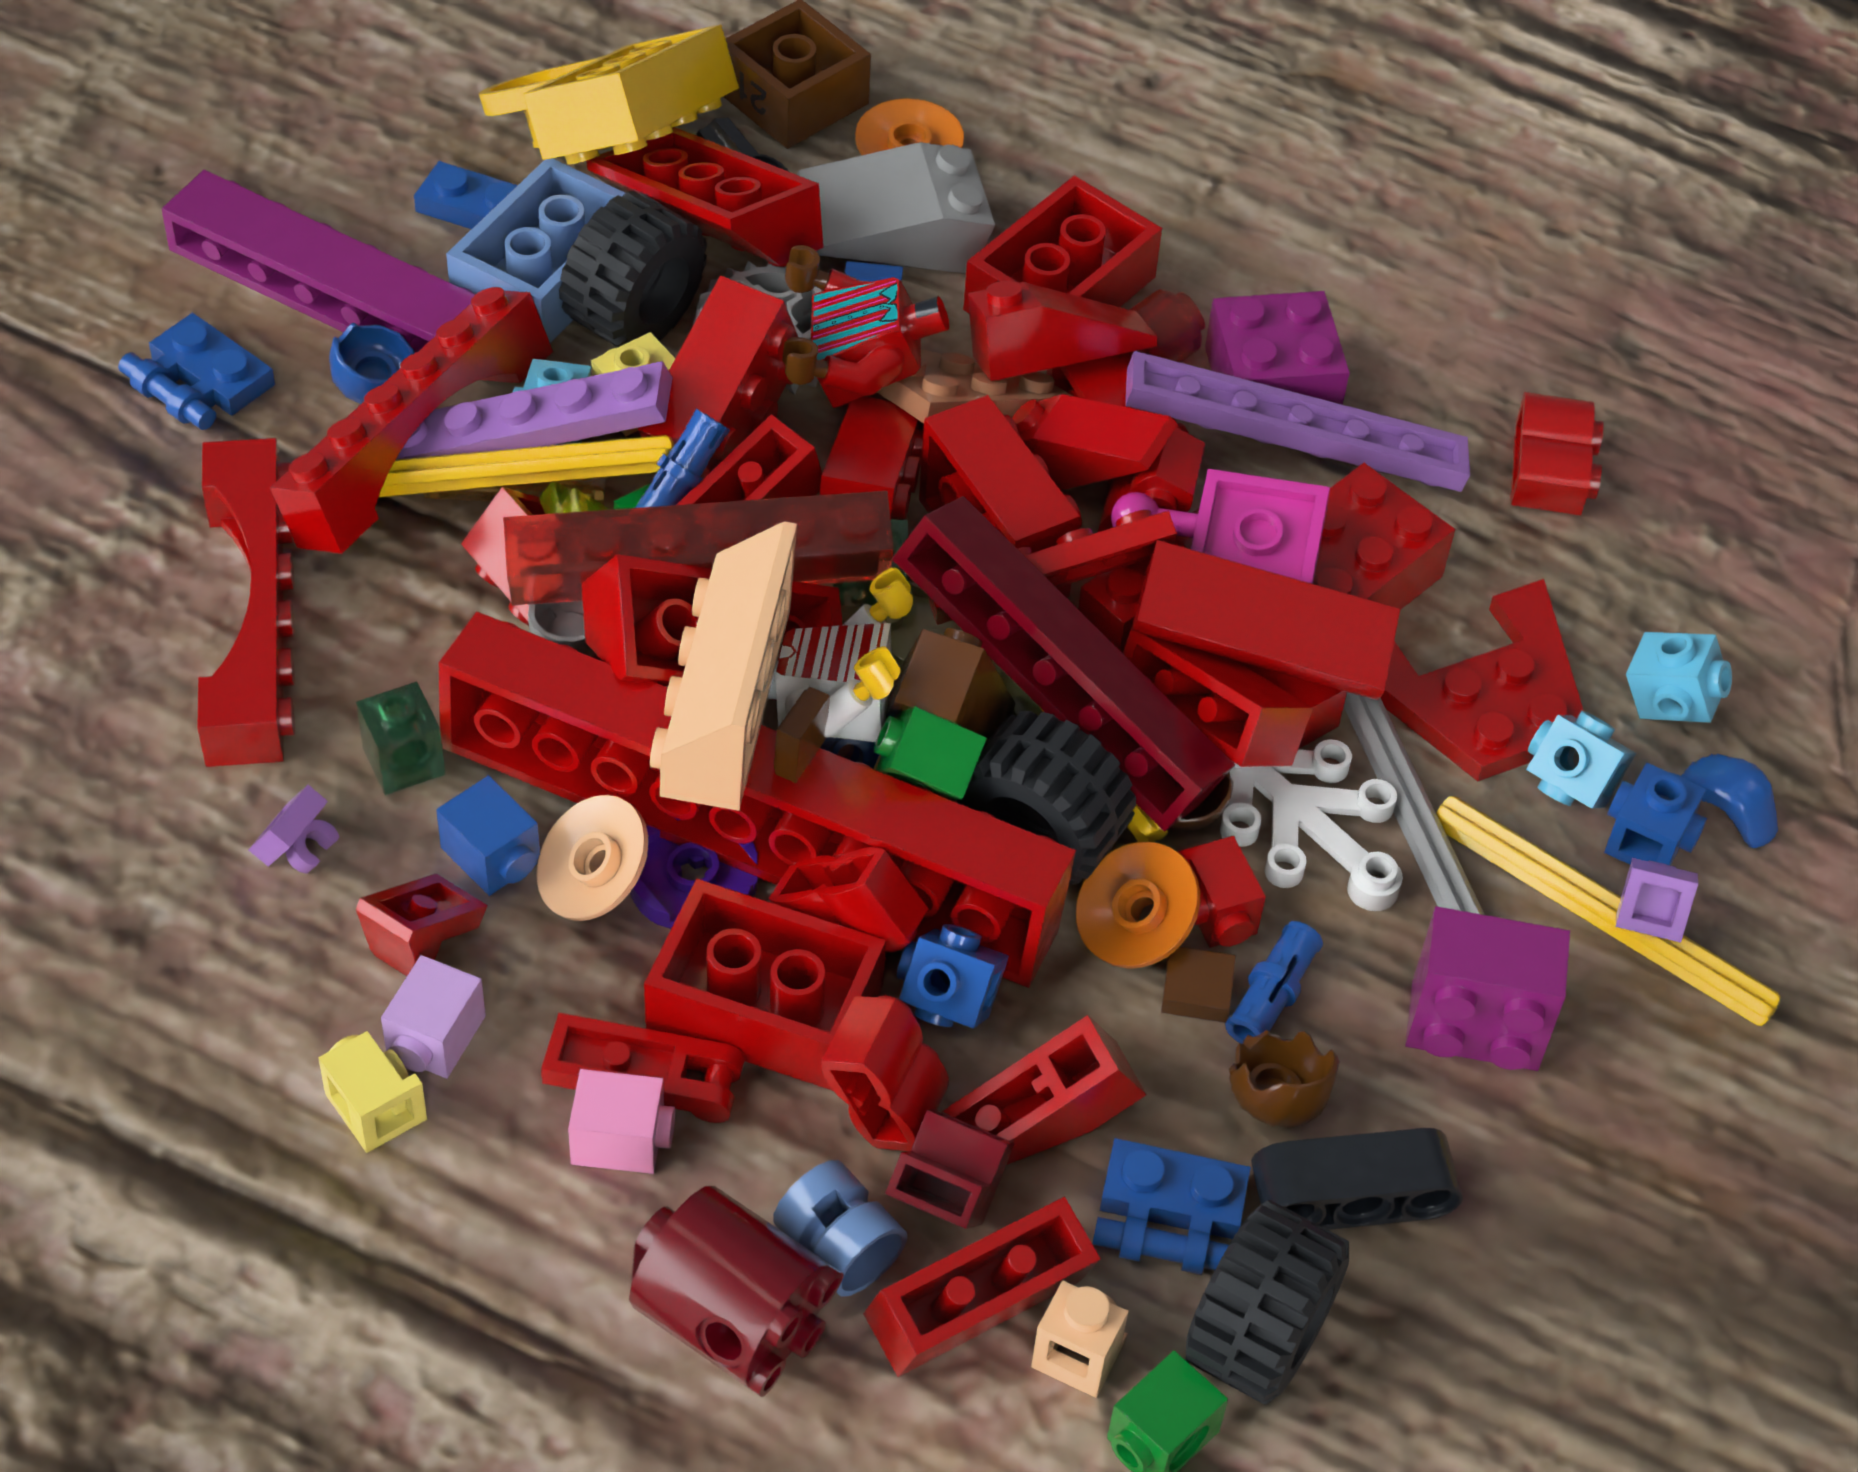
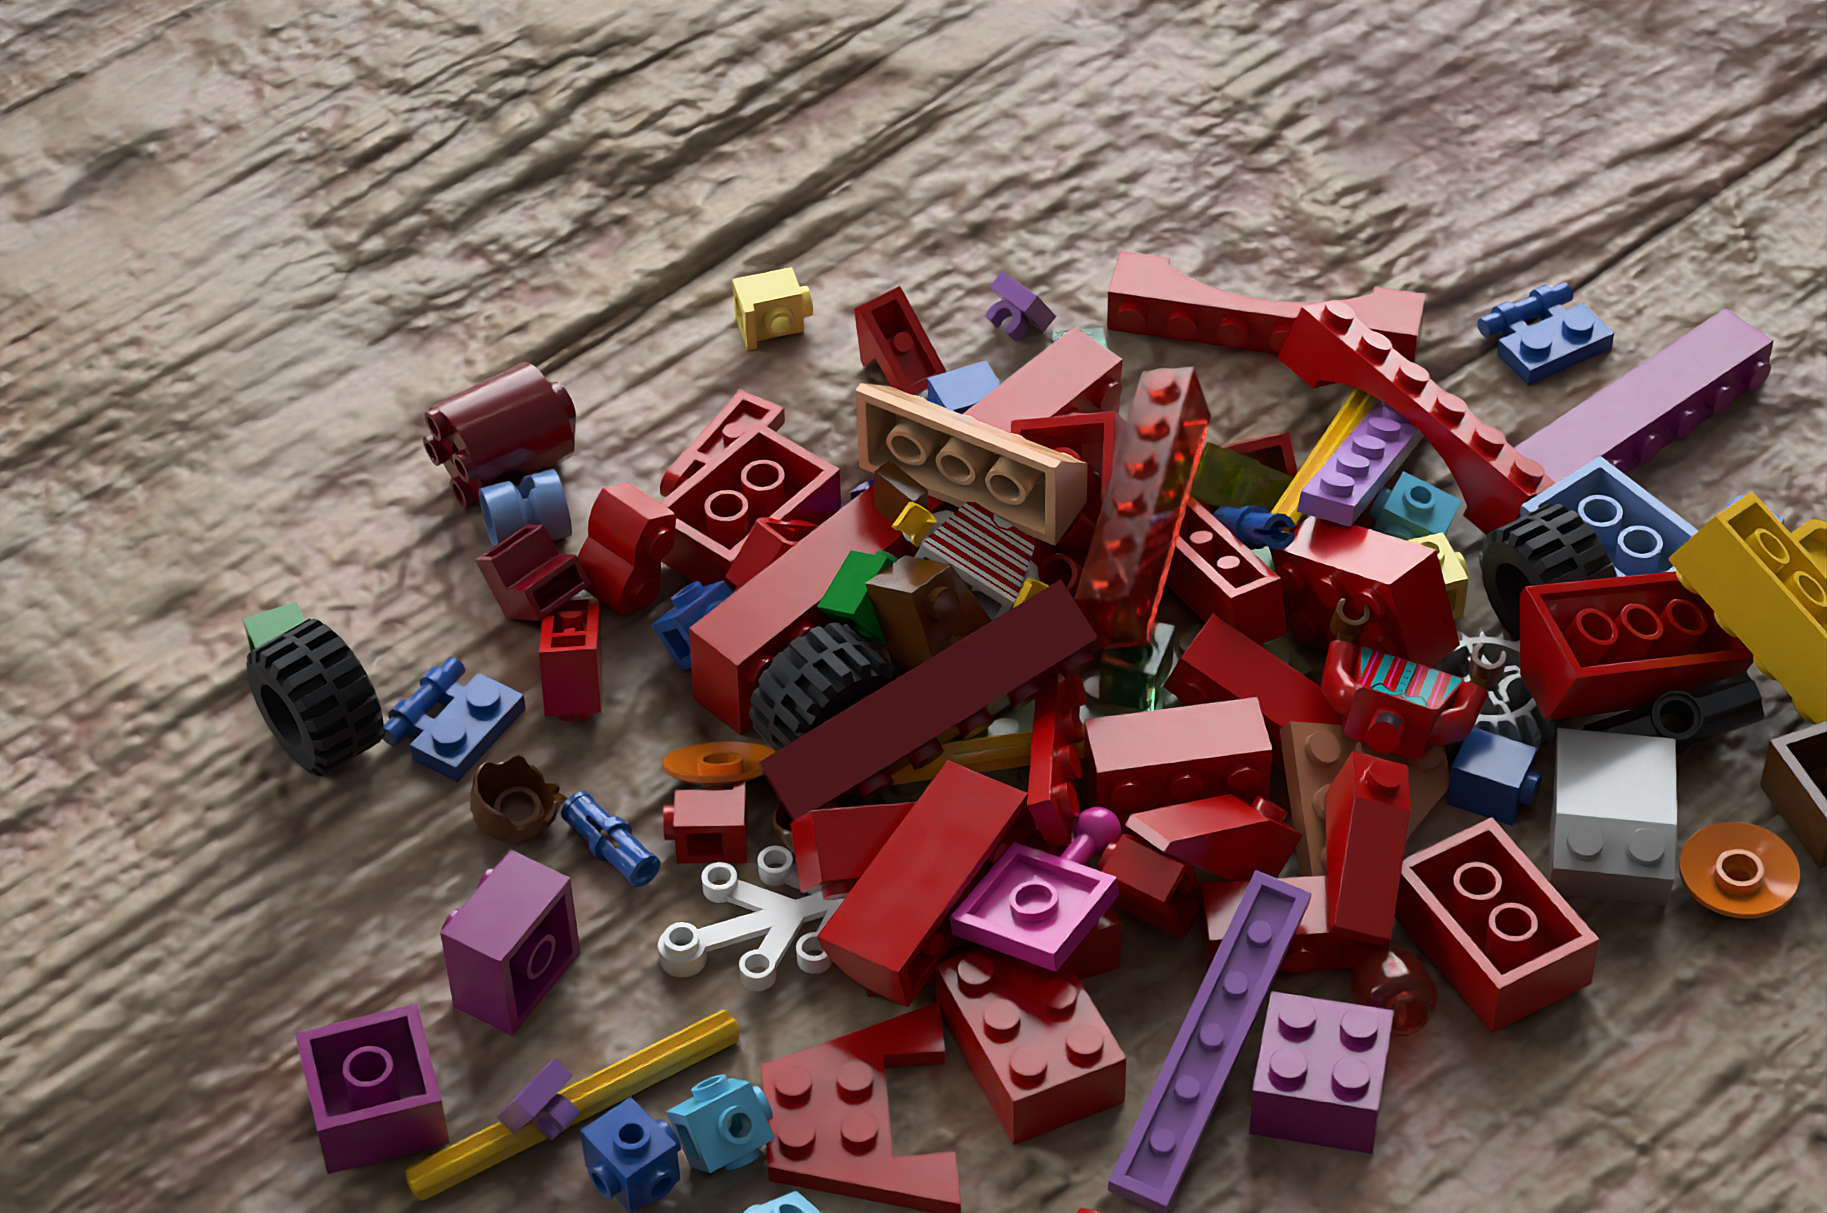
camera: 115 degrees right, 5 degrees down
blue hair [329,323,415,404] -> none
lavender brick [381,955,486,1079] -> none
bright pink brick [568,1069,675,1174] -> none
red brick [863,1196,1101,1377] -> none
light nougat brick [1031,1280,1129,1398] -> none
reddish brown tile [1161,947,1236,1023] -> none
black beam [1251,1128,1463,1230] -> none
light grey axle [1344,692,1485,915] -> none
none -> magenta brick [295,1003,450,1175]

